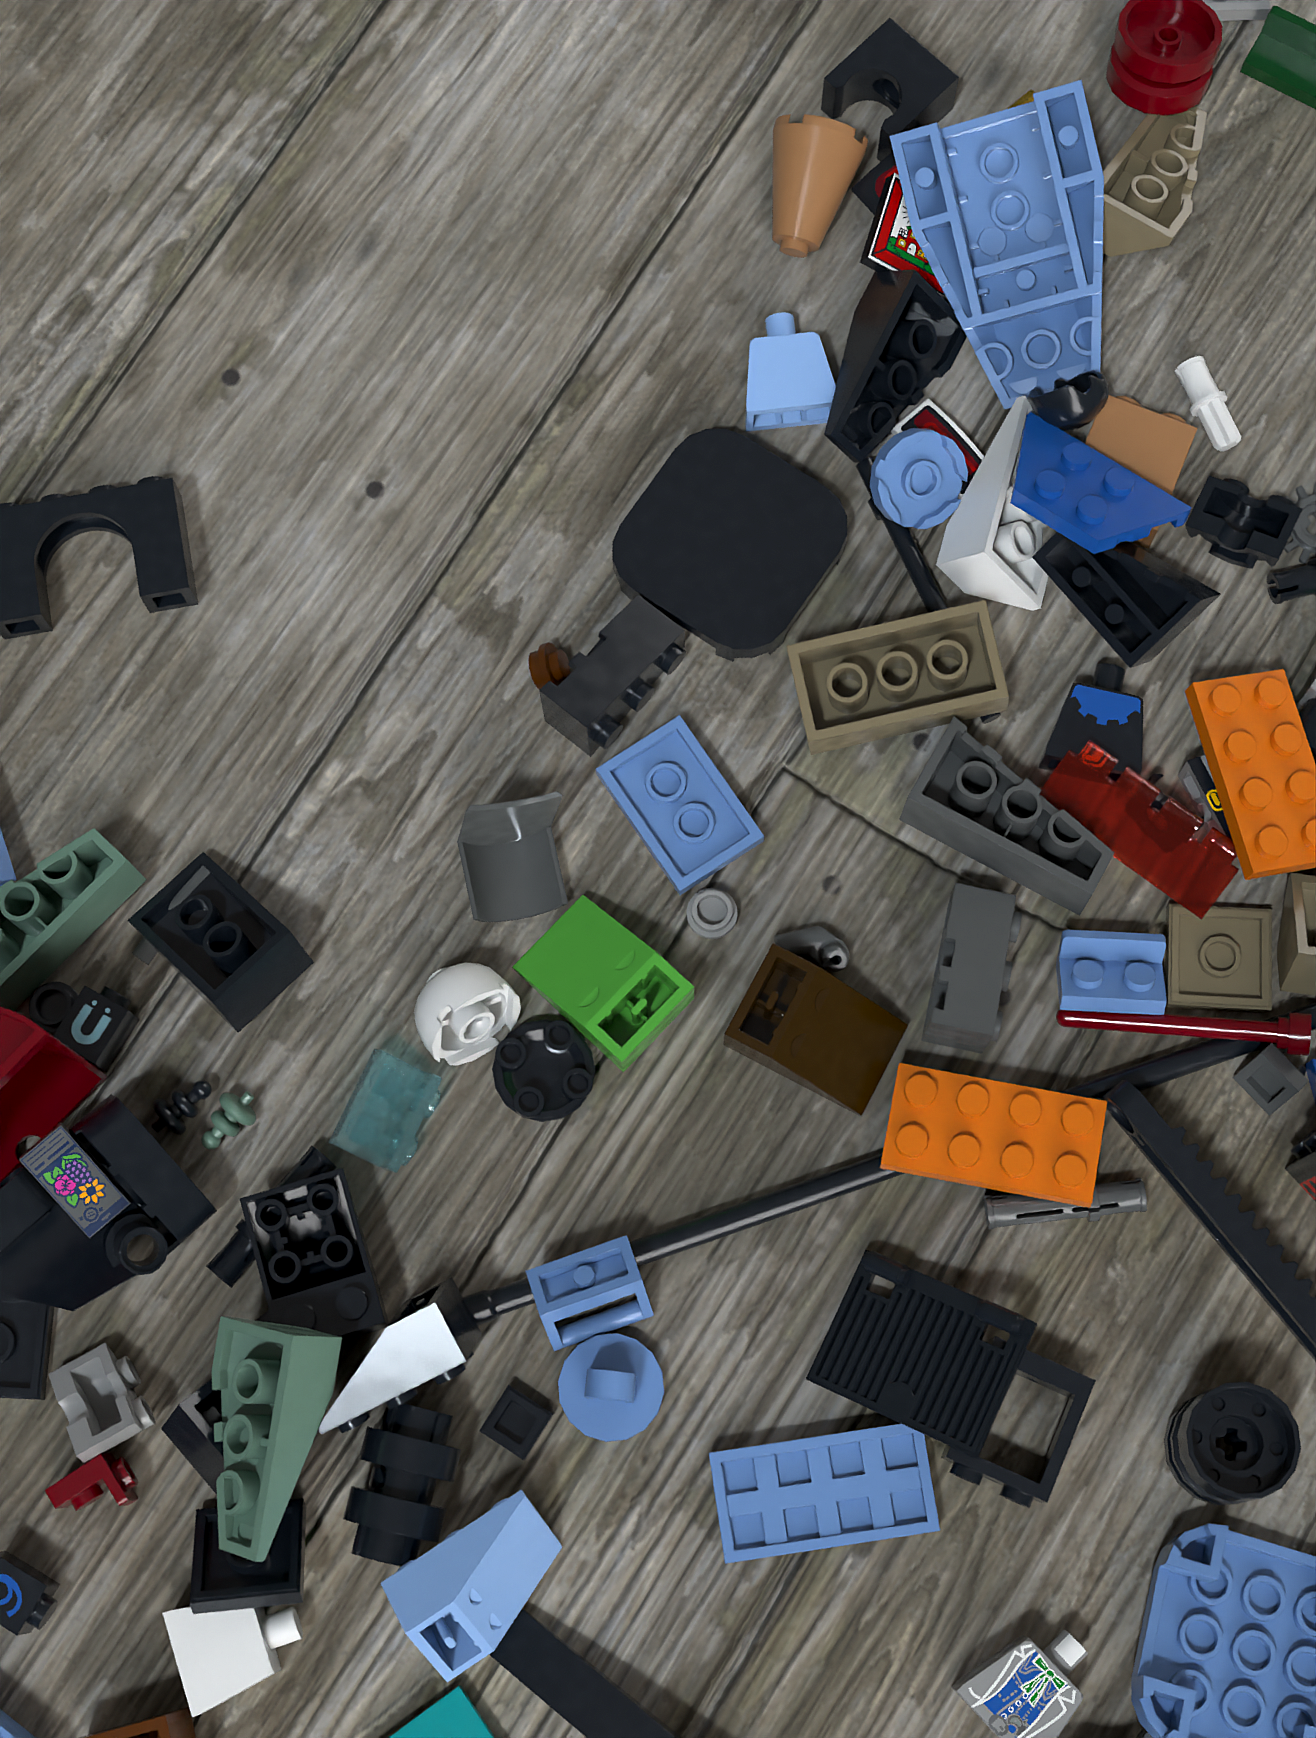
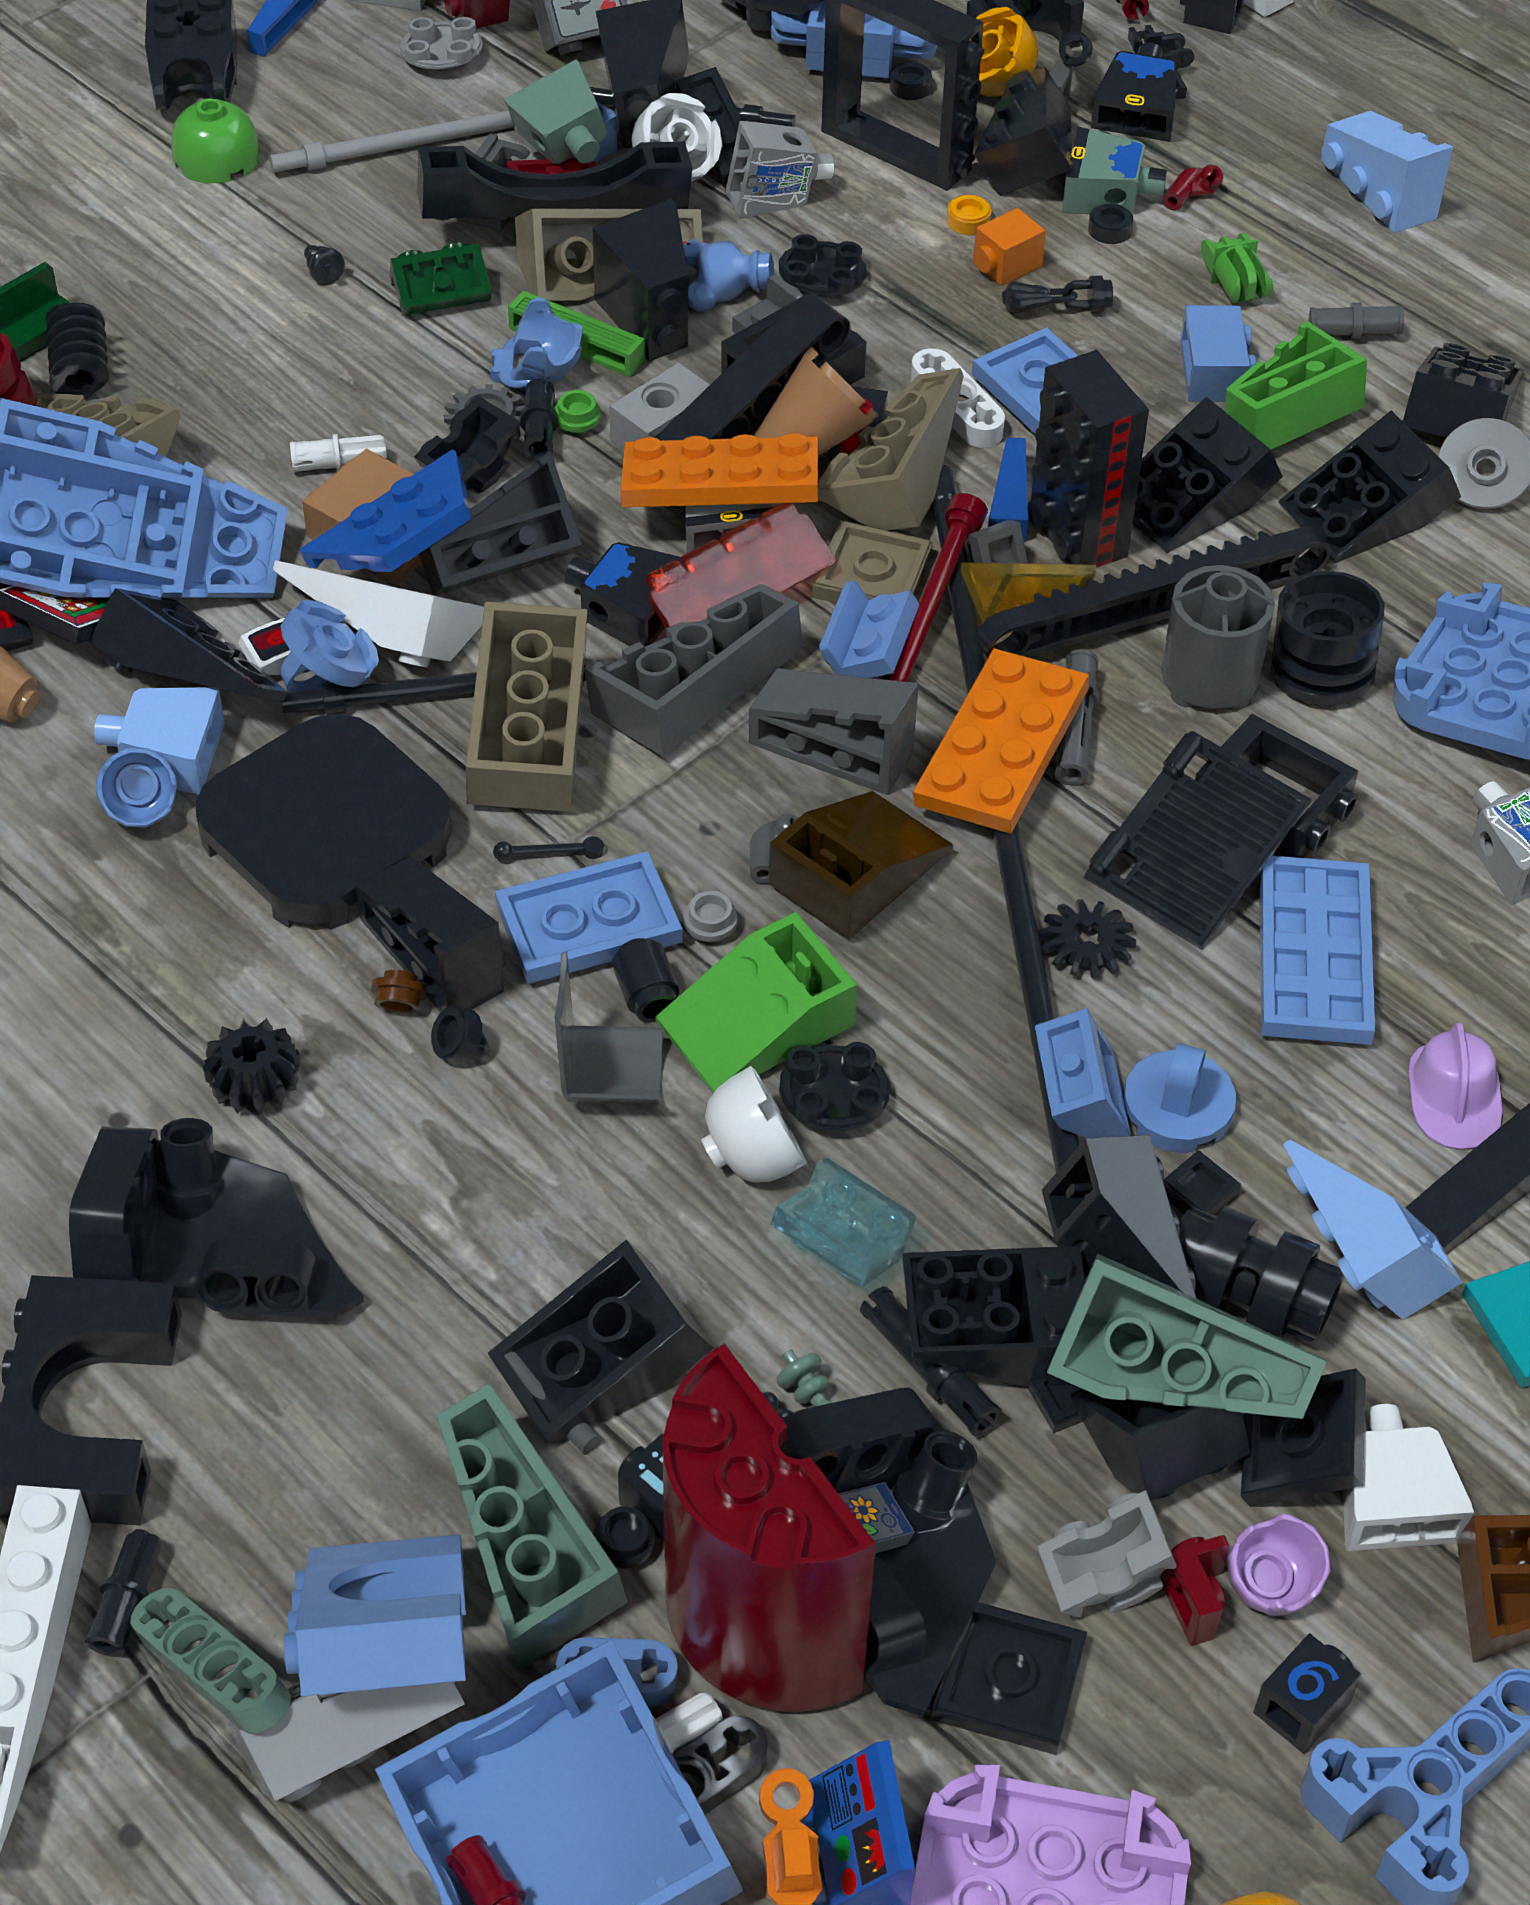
camera: 80 degrees left, 25 degrees down
black hair [1027,370,1109,431] -> none
none -> black piece [45,303,109,399]
none -> black panel [69,1118,364,1318]
none -> medium blue hair [96,748,177,828]
none -> black gear [203,1018,301,1114]
none -> black tile [431,1005,489,1063]
none -> black hinge [493,836,604,862]
none -> black brick [612,938,680,1022]
none -> clear yellow slope [961,563,1096,623]
none -> black gear [1039,899,1136,978]
none -> dark grey cylinder [1161,565,1275,710]
none -> lavender hair [1227,1514,1331,1616]
none -> lavender piece [1408,1023,1502,1150]

